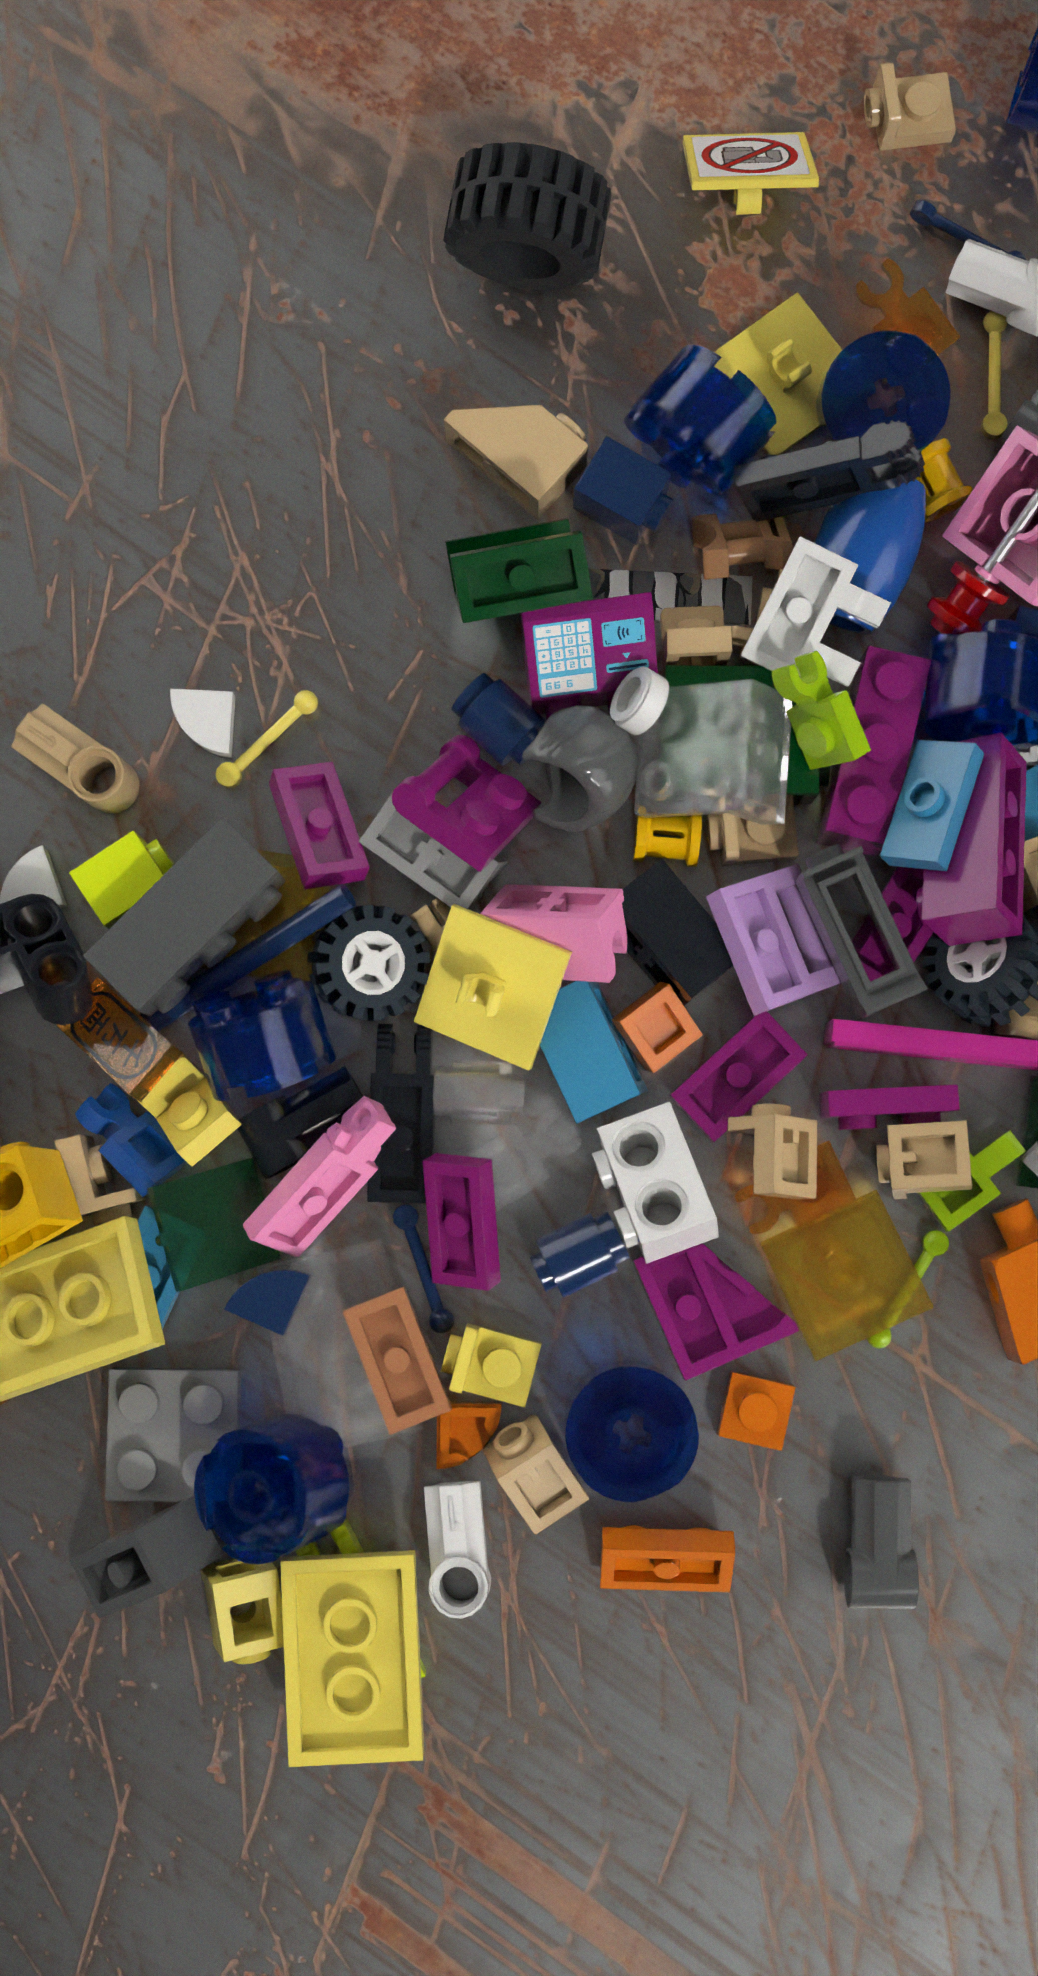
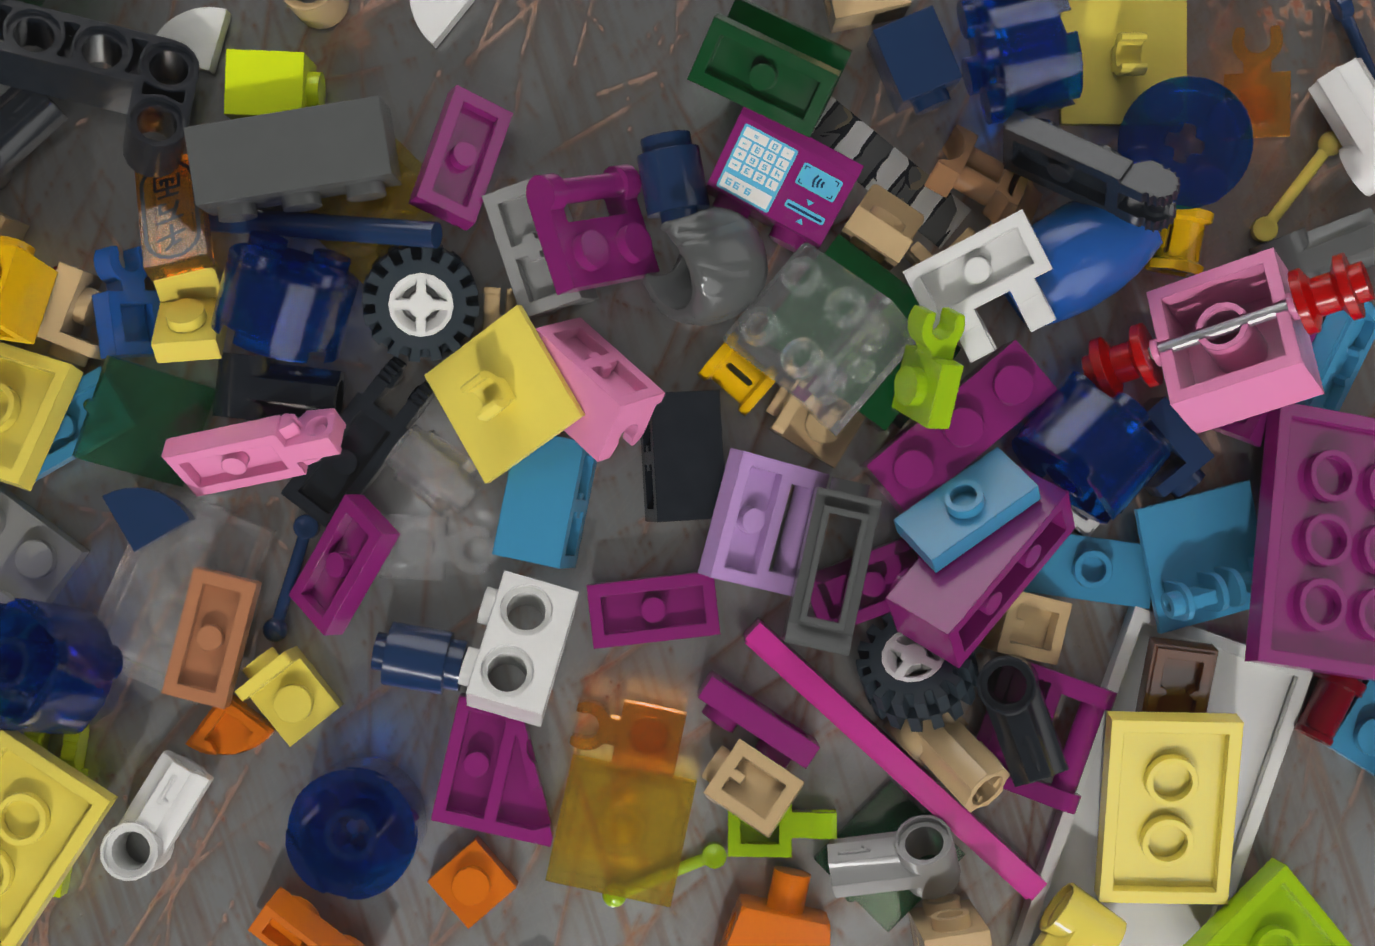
camera: 30 degrees right, 5 degrees up
light yellow hinge [216,690,318,789] -> none
tan bracket [483,1415,589,1535] -> none
white tile [610,667,669,735] -> none
orange plate [611,982,703,1073] -> none
tan bracket [728,1104,817,1199] -> none

